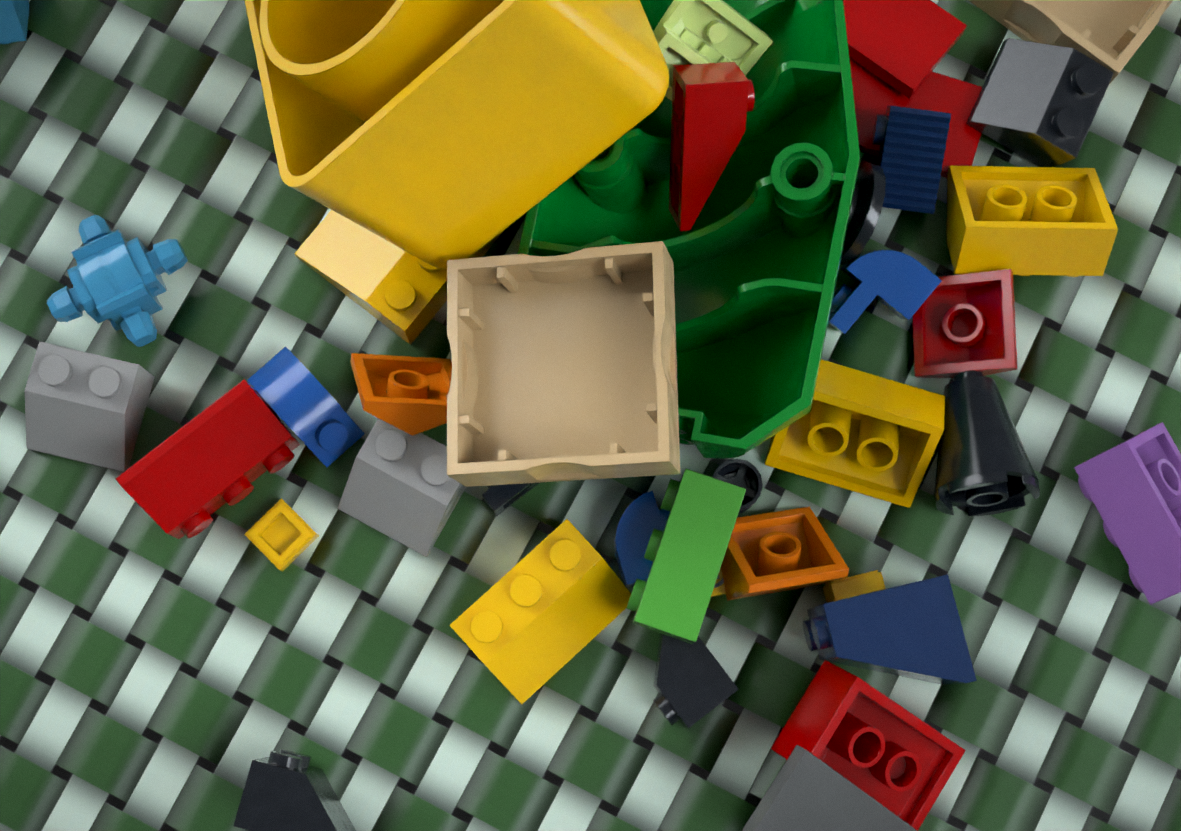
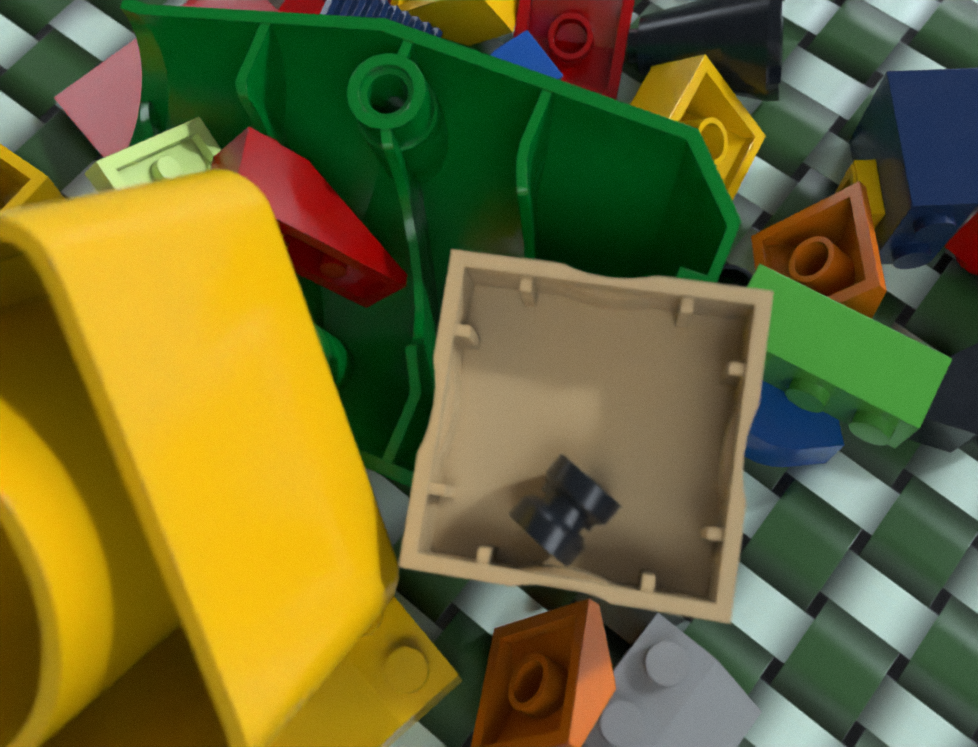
camera: 70 degrees left, 10 degrees down
yellow slope [450,519,631,704] -> none
none -> black wheel [509,454,621,567]

